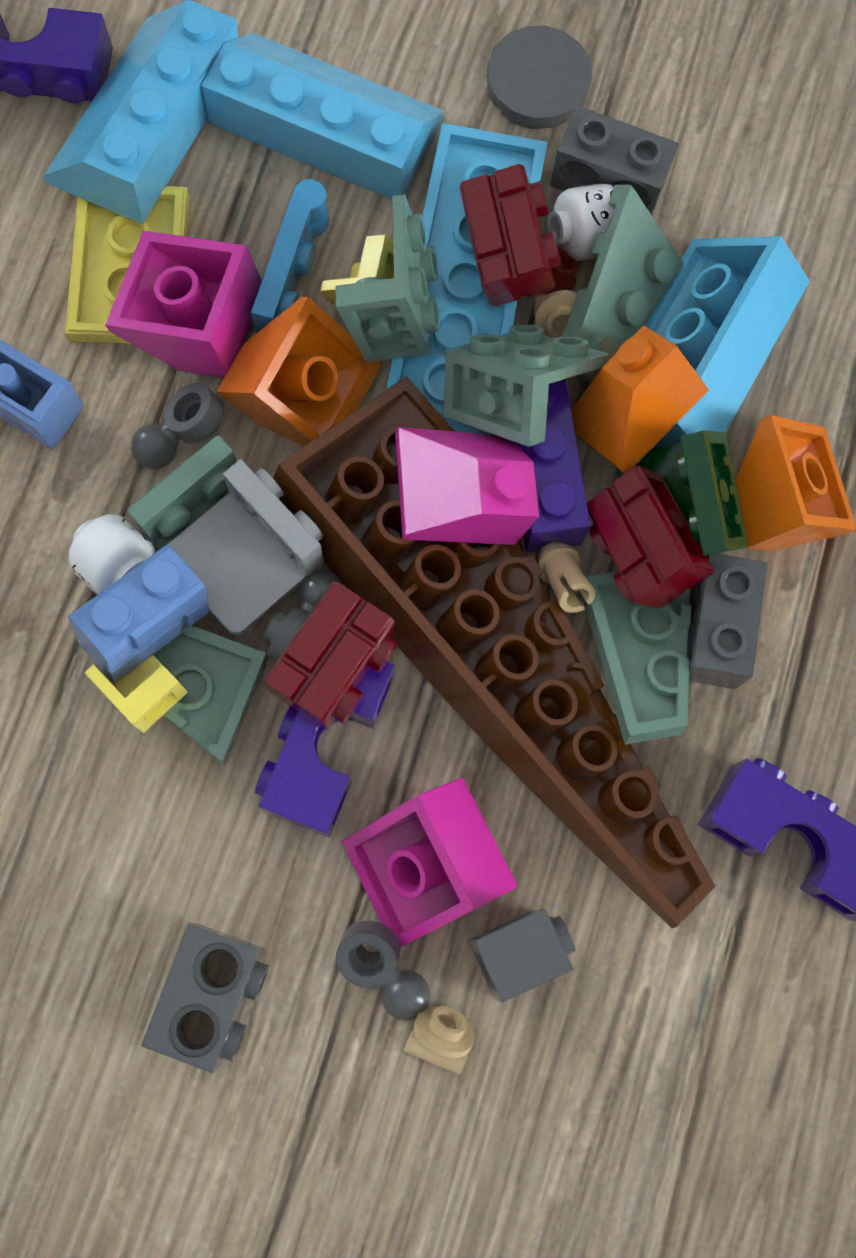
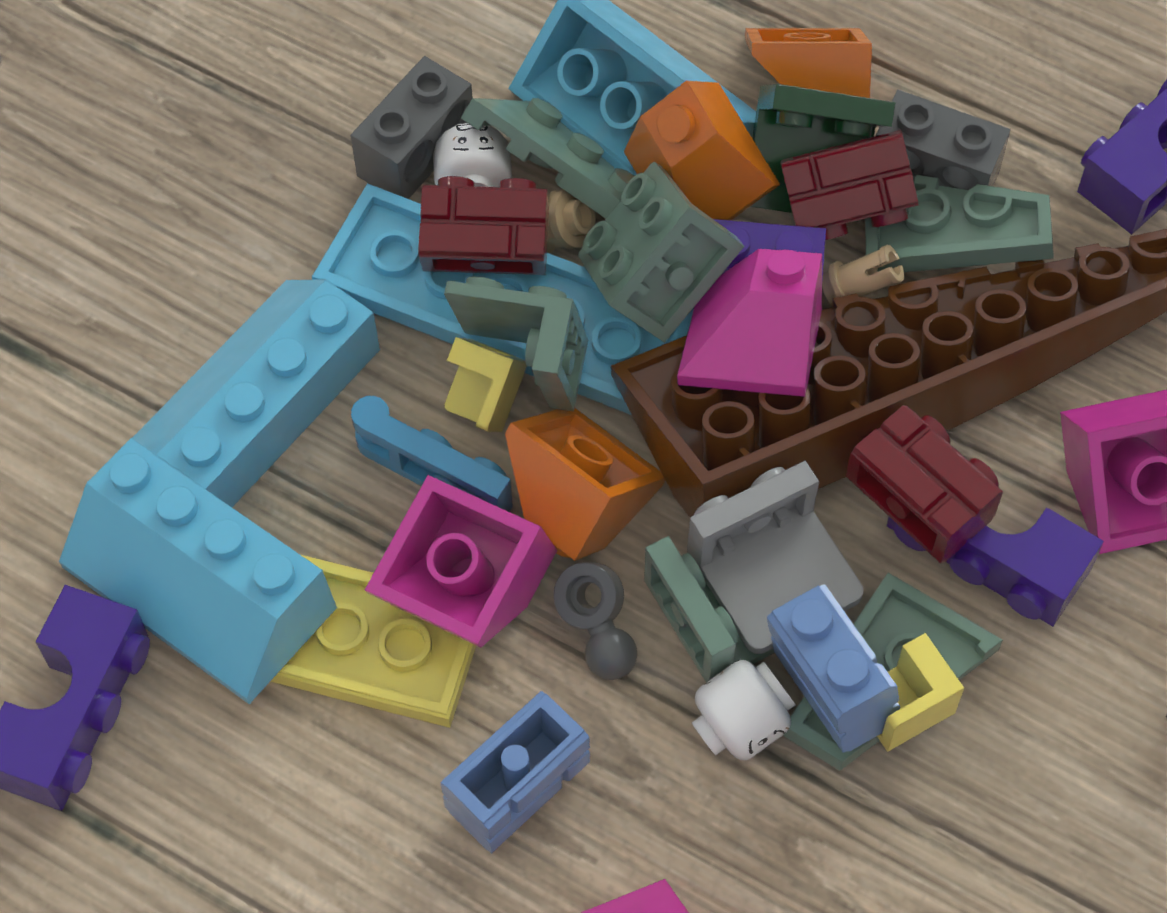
camera: 70 degrees left, 15 degrees down
dark grey plate [263,569,344,662] -> none
dark grey tile [486,26,592,129] -> none

